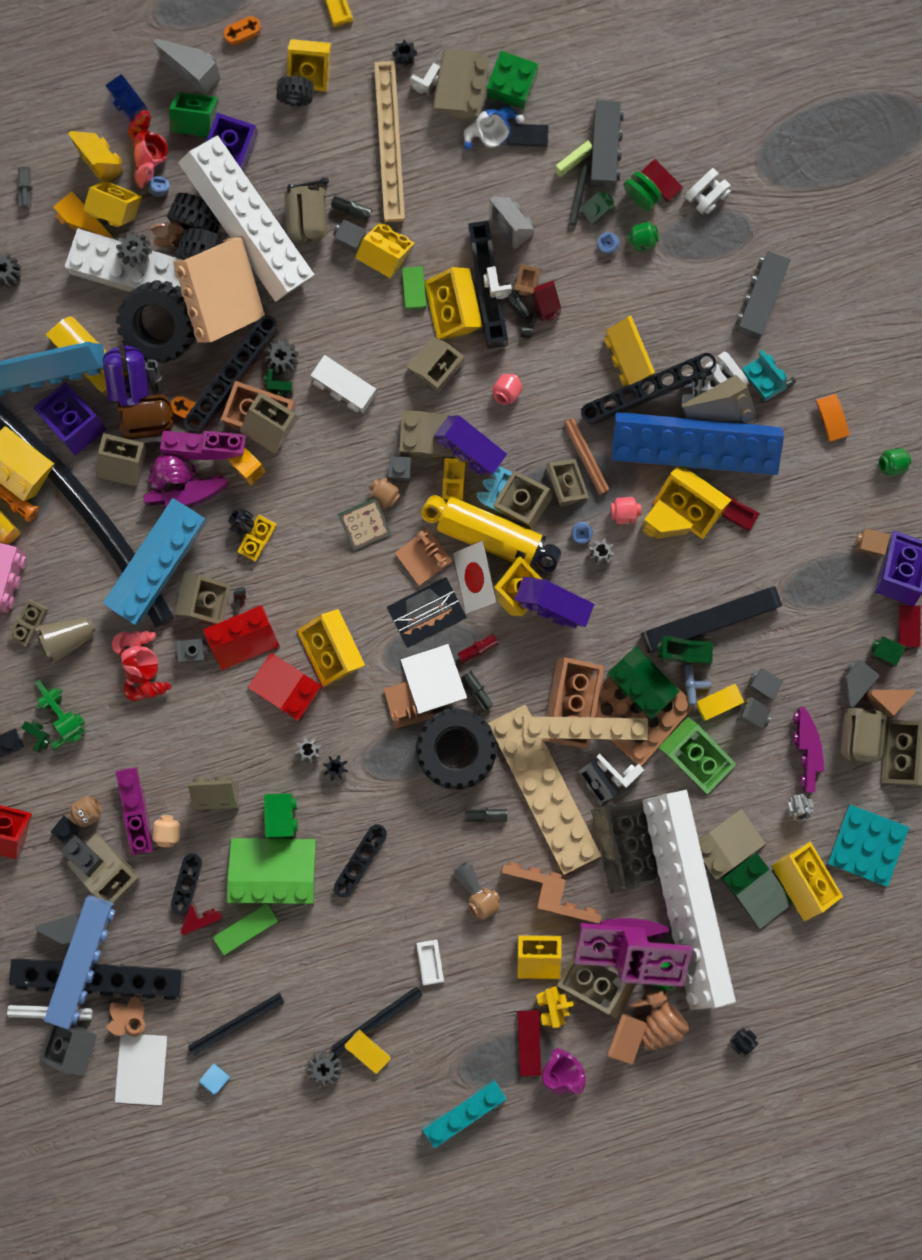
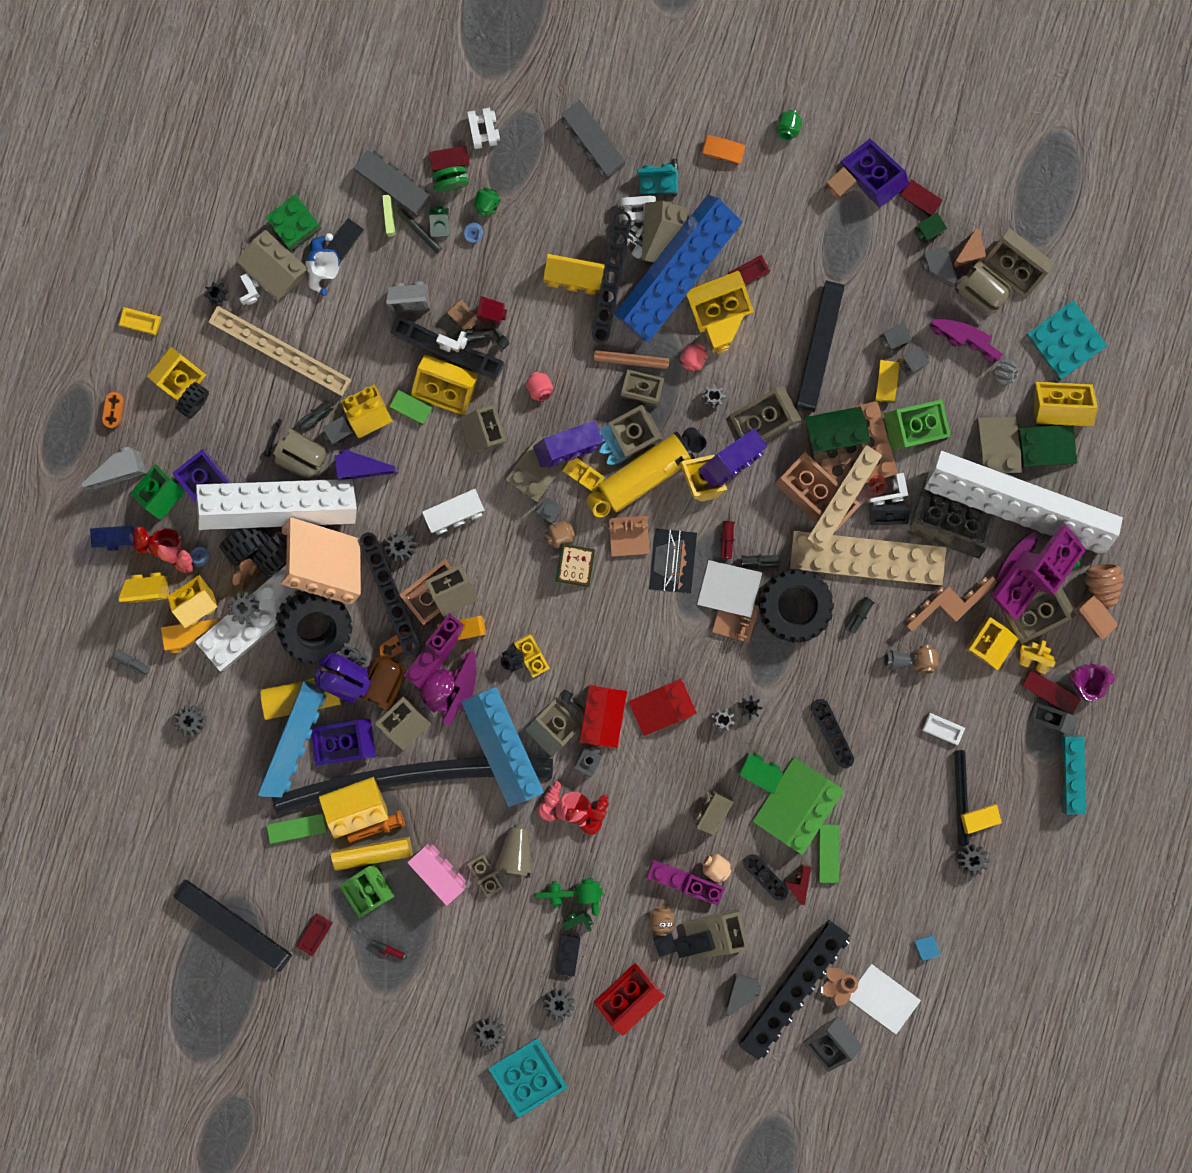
camera: 60 degrees left, 5 degrees up
white axle [7,1005,93,1020] -> none
medium blue brick [44,895,116,1029] -> none
black axle [188,993,284,1055] -> none
dark green bracket [264,369,294,397] -> none
yellow slope [297,609,365,687] -> none
white sticker [453,541,496,614] -> none
medium blue tile [571,522,593,544] -> none
nougat plate [629,990,668,1008] -> none
dark green arch [658,636,713,665] -> none
sand blue piece [684,664,712,706] -> none
black gear [730,1028,758,1056] -> none
none -> dark purple slope [334,450,399,479]
none -> dark tan slope [729,387,801,441]
none -> clear red bush [869,475,888,495]
none -> dark grey slope [1030,703,1079,736]

